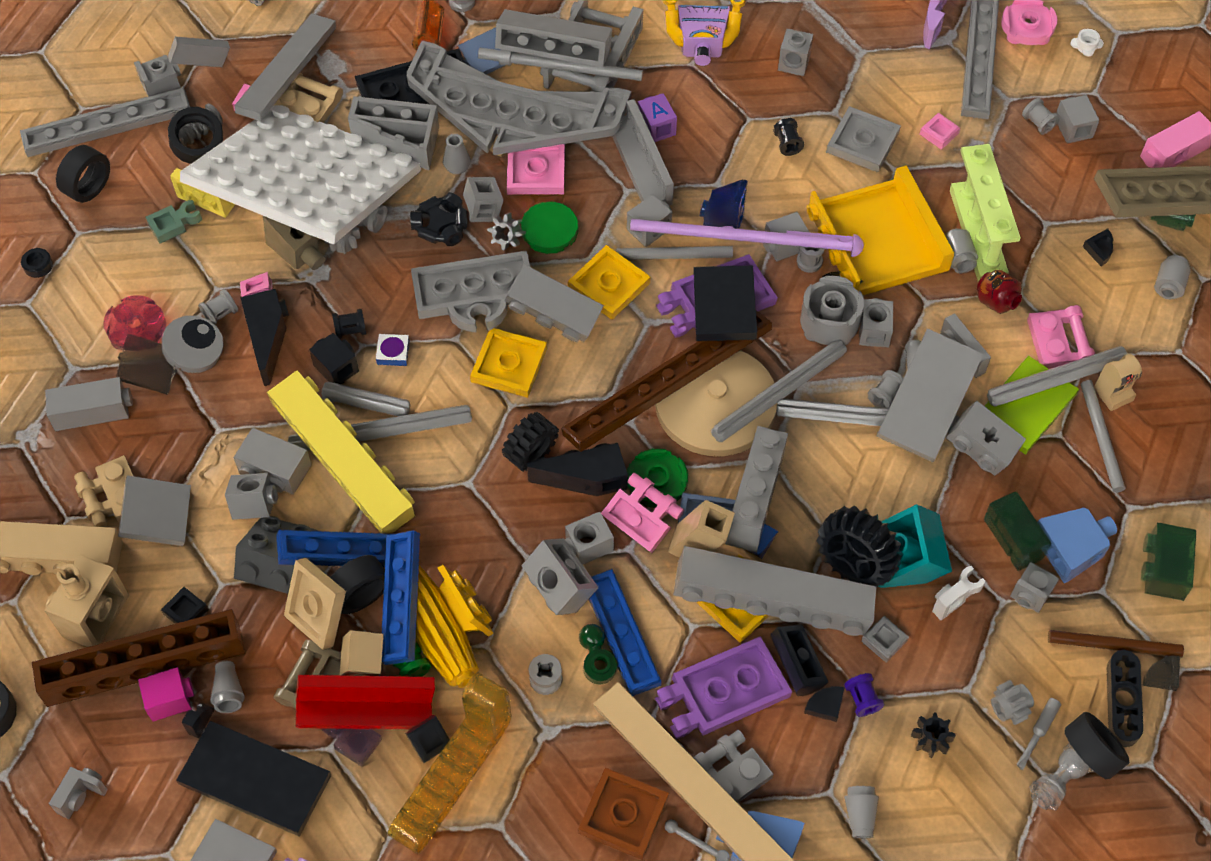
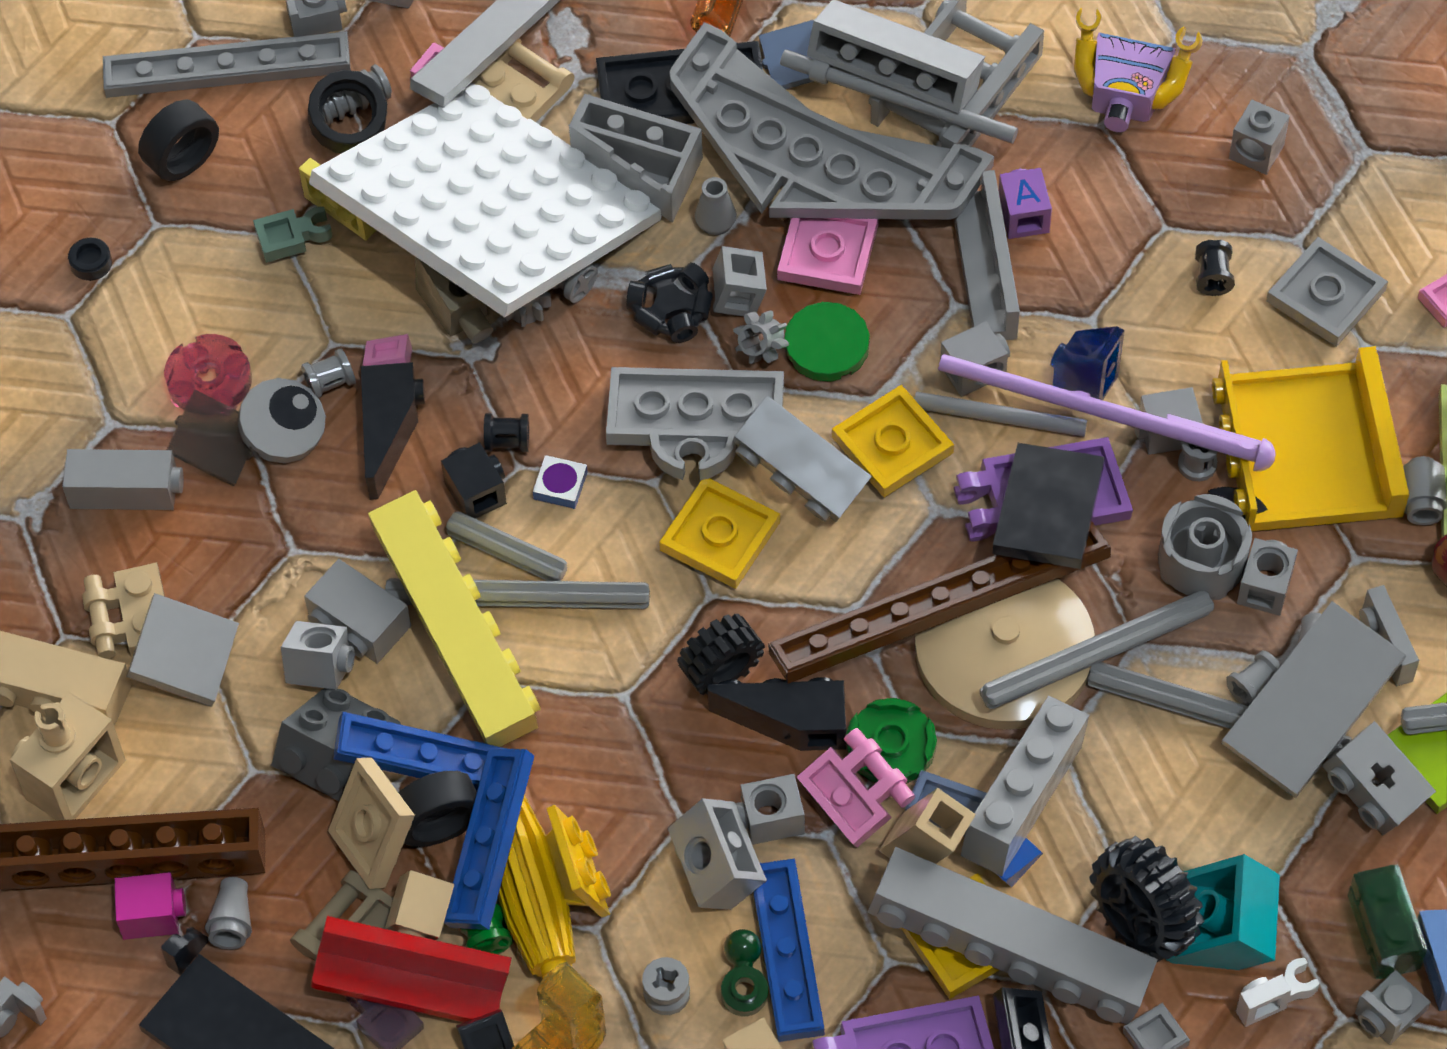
camera: 15 degrees right, 0 degrees up
black tile [161,587,209,624] -> none

